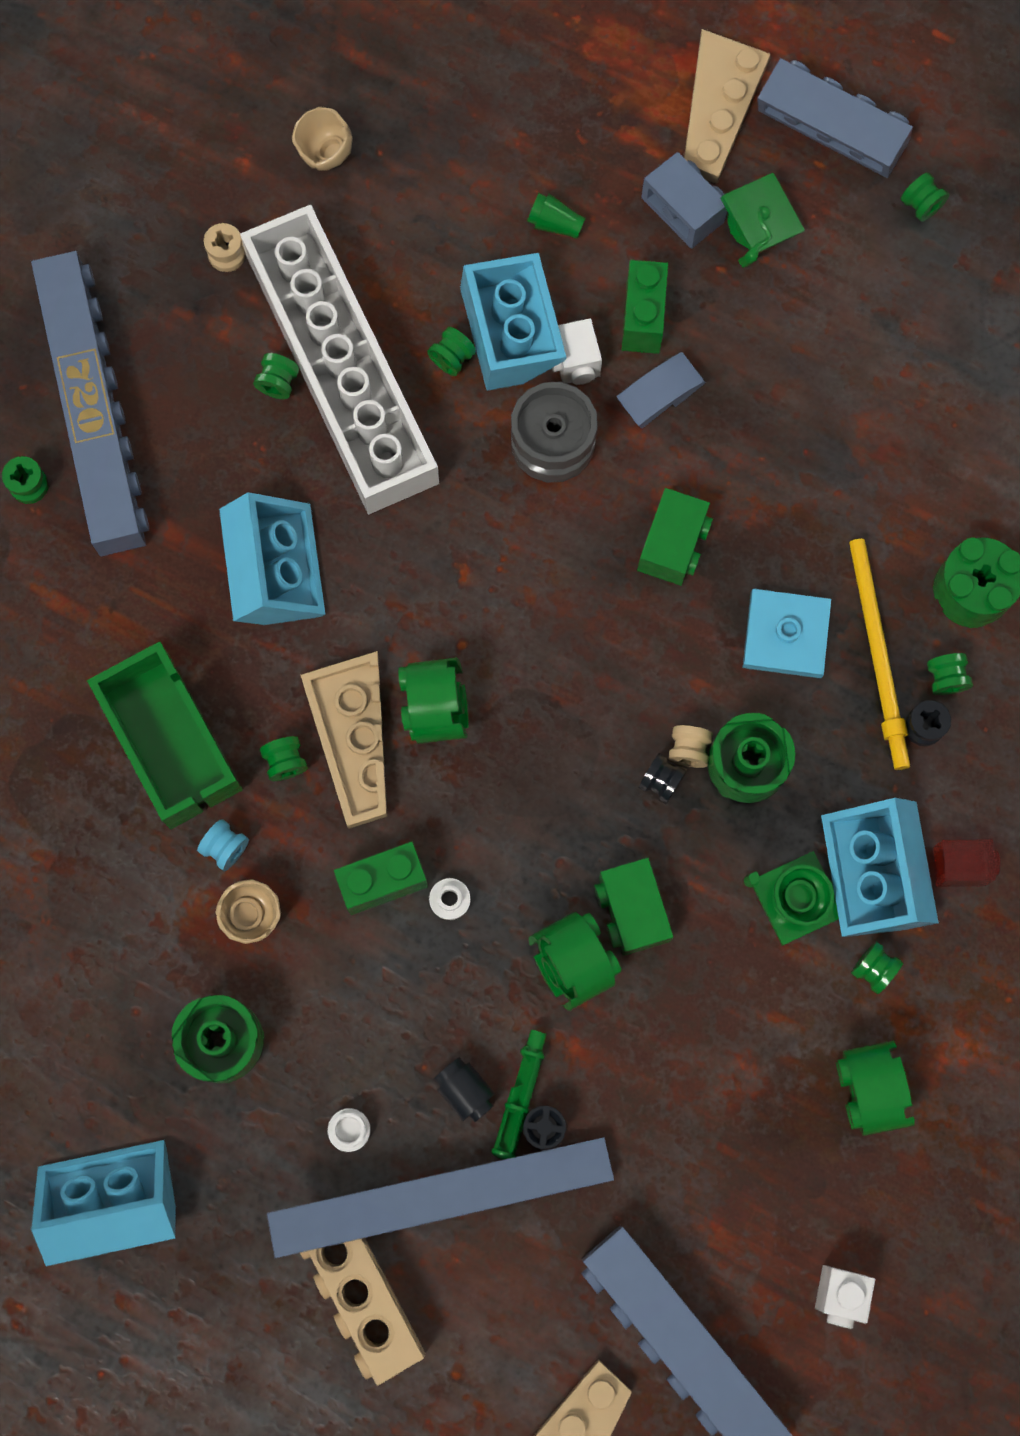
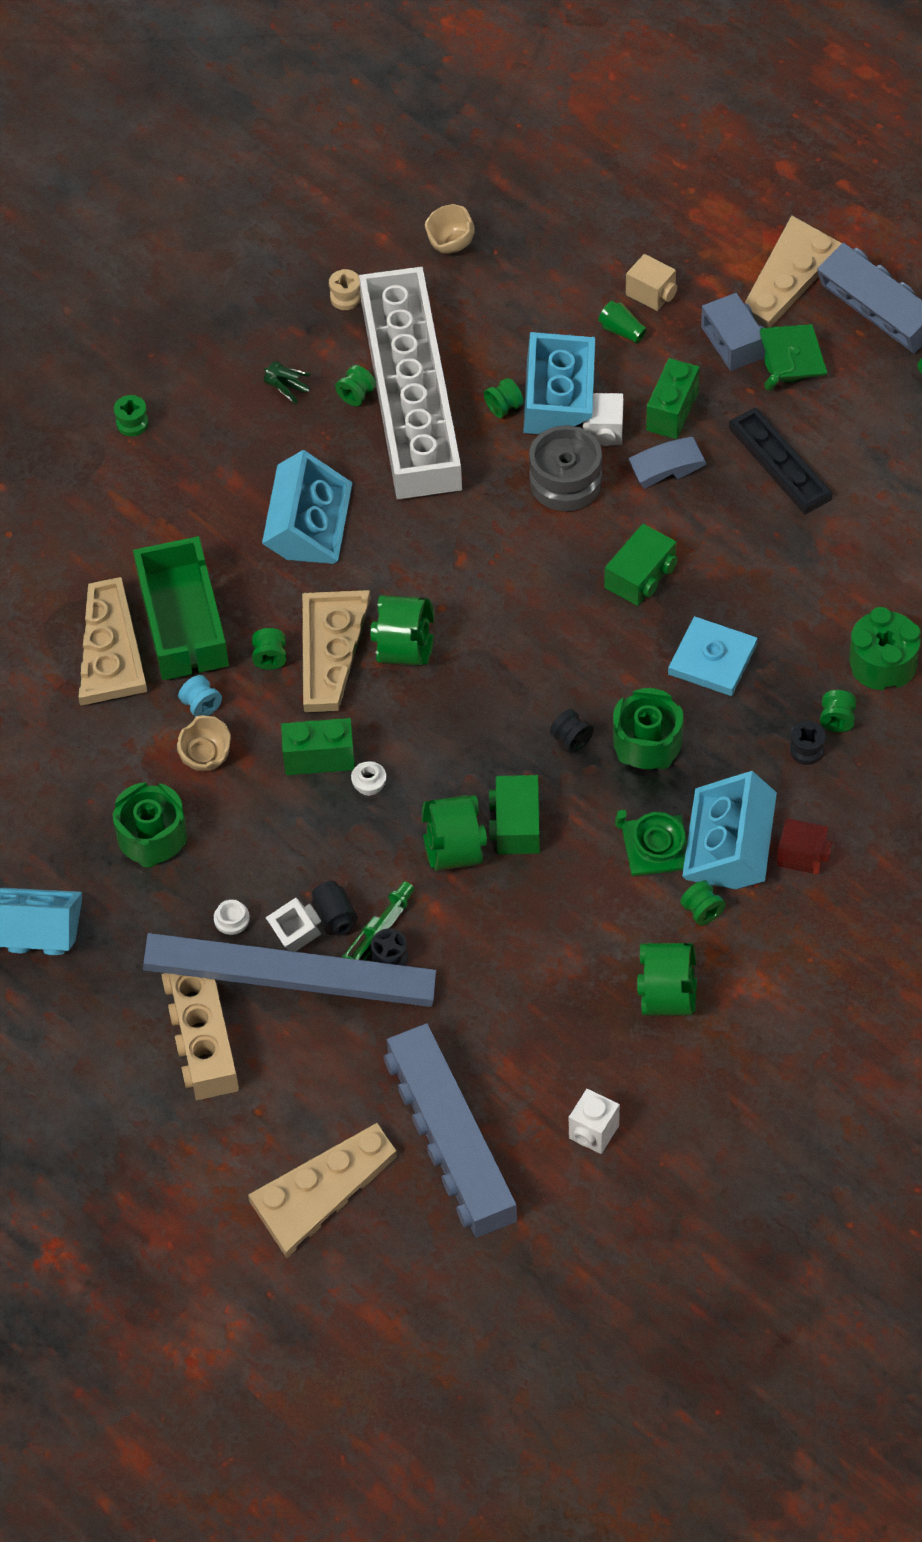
camera: 20 degrees right, 20 degrees down
sand blue brick [31,251,150,557] -> none
tan wheel [668,725,713,768] -> none
yellow bar [849,539,910,770] -> none
none -> tan wing [79,577,147,706]
none -> dark green piece [264,361,311,404]
none -> white brick [266,898,322,952]
none -> tan brick [626,254,677,311]
none -> black tile [729,407,832,515]

